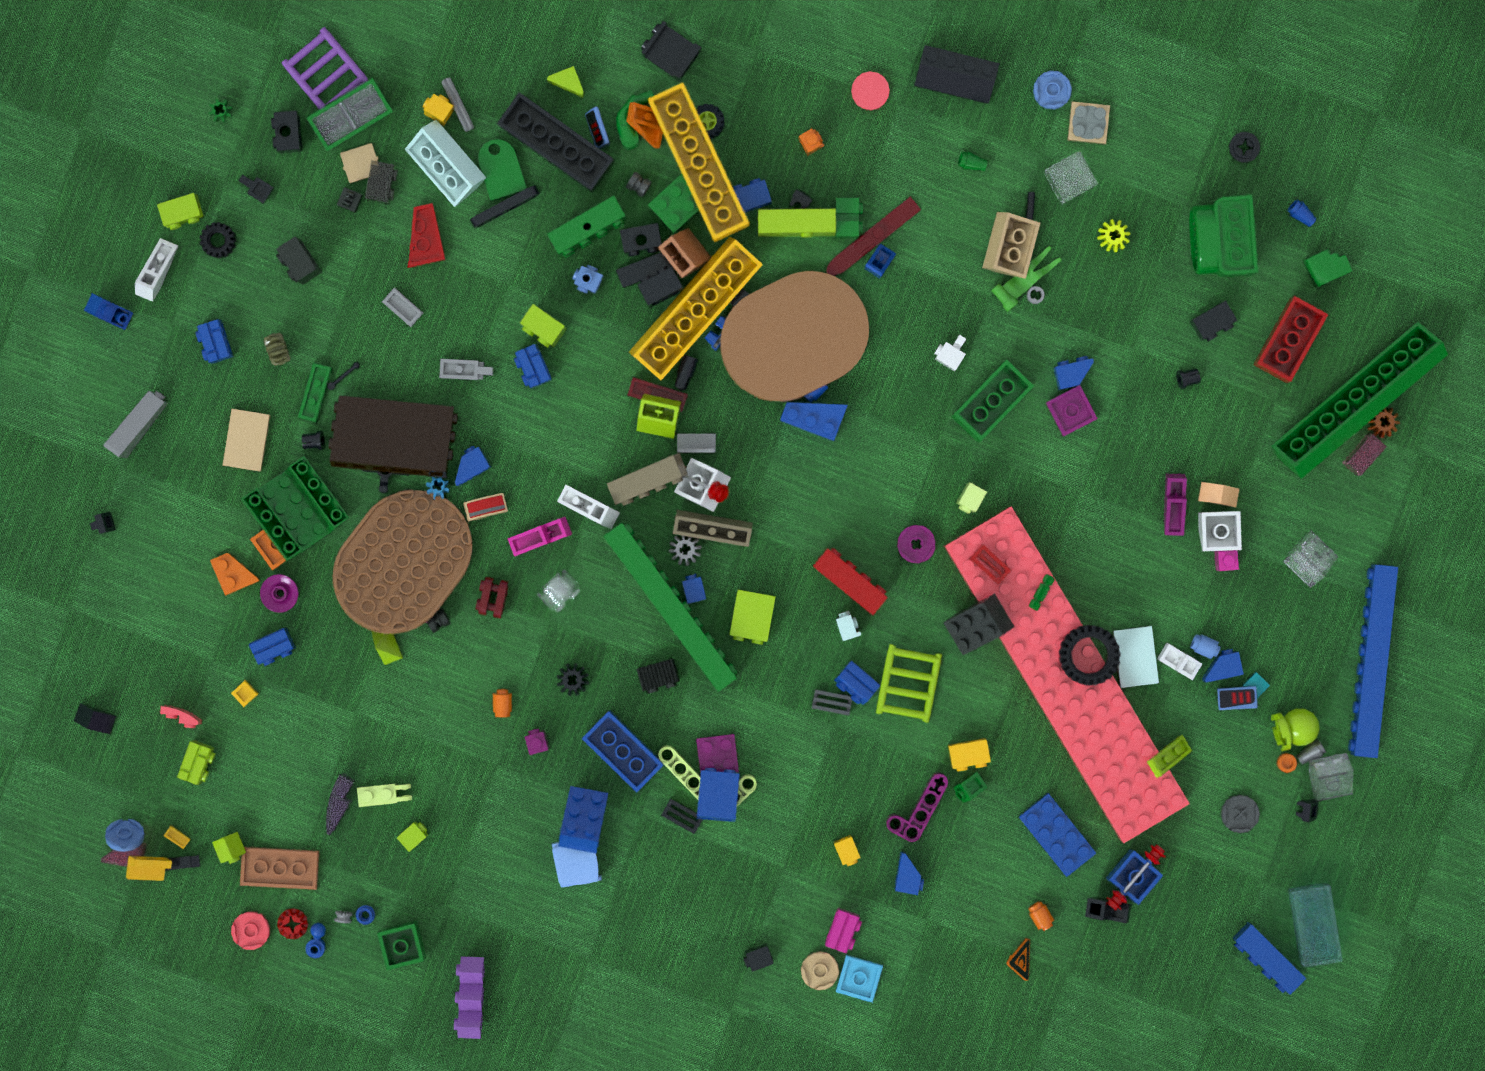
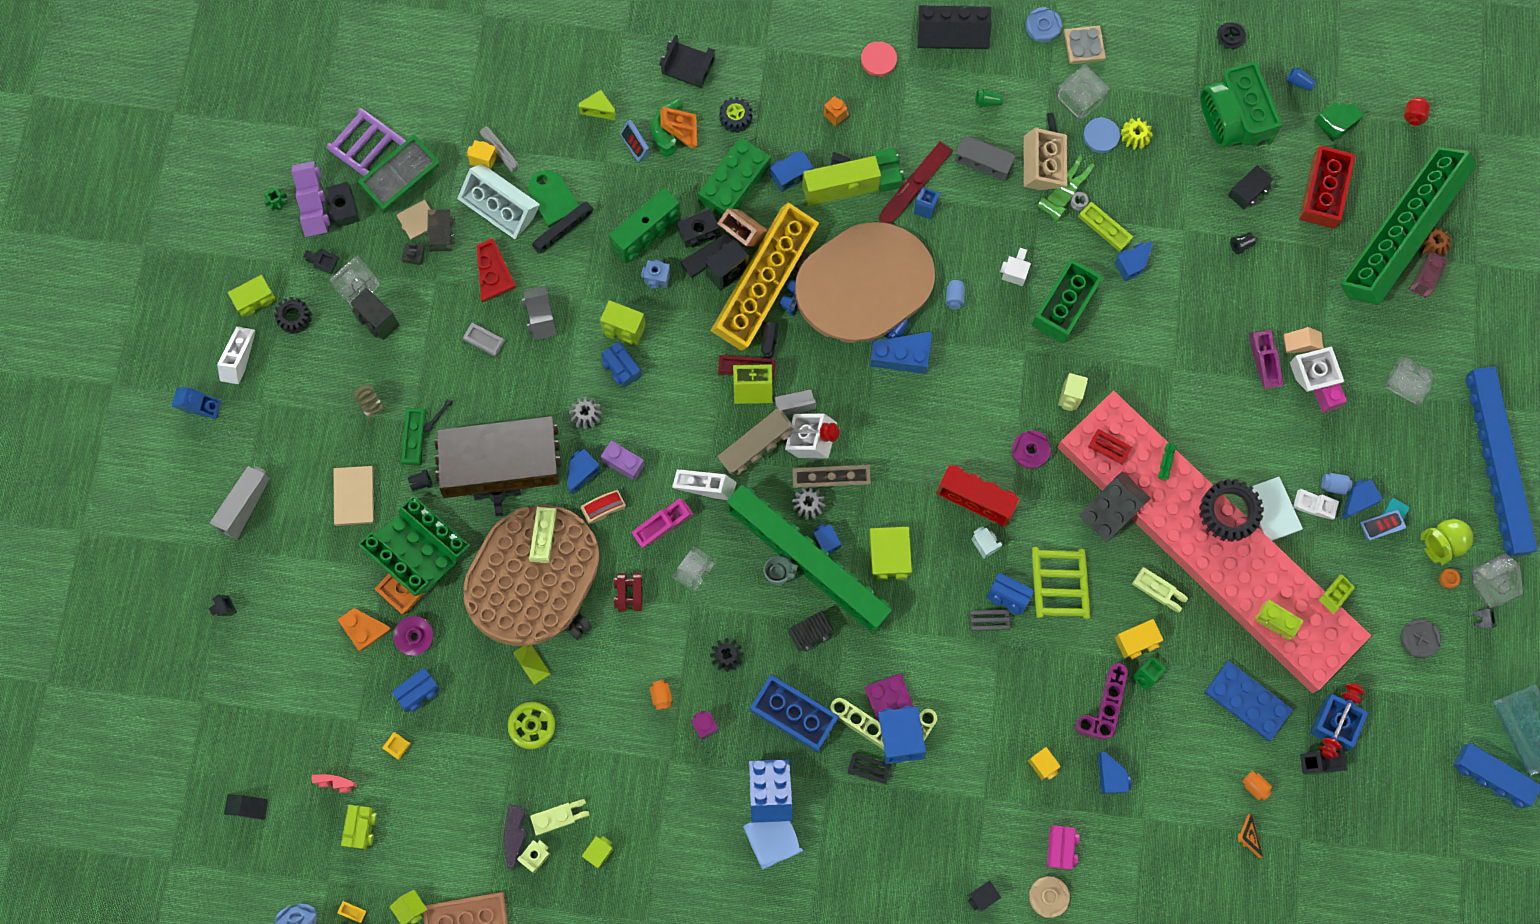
camera: 15 degrees left, 15 degrees down
blue brick [196,319,233,364] -> none
dark azure gear [426,477,449,500] -> none
light grey hinge [439,359,494,380] -> none
black brick [497,92,614,193] -> none
dark grey wheel [626,171,652,198] -> none
yellow brick [648,83,749,243] -> none
medium azure tile [836,954,883,1003] -> none
magenta plate [1046,385,1097,437] -> none
flat silver cone [1296,739,1326,765] -> none
none -> medium lavender brick [292,161,330,237]
none -> clear slope [329,255,380,308]
none -> lime plate [508,702,555,749]
none -> yellowish green brick [517,840,550,873]
none -> dark grey brick [521,286,557,340]
none -> yellowish green tile [529,507,557,563]
none -> light grey gear [569,396,602,430]
none -> medium lavender brick [601,441,645,482]
none -> sand green piece [763,556,798,586]
none -> medium blue brick [946,280,965,310]
none -> dark grey brick [954,135,1015,181]
none -> lime plate [1078,202,1133,252]
none -> medium blue tile [1083,117,1120,153]
none -> yellowish green hinge [1132,567,1188,613]
none -> lime brick [1254,600,1303,641]
none -> red head [1404,97,1430,126]

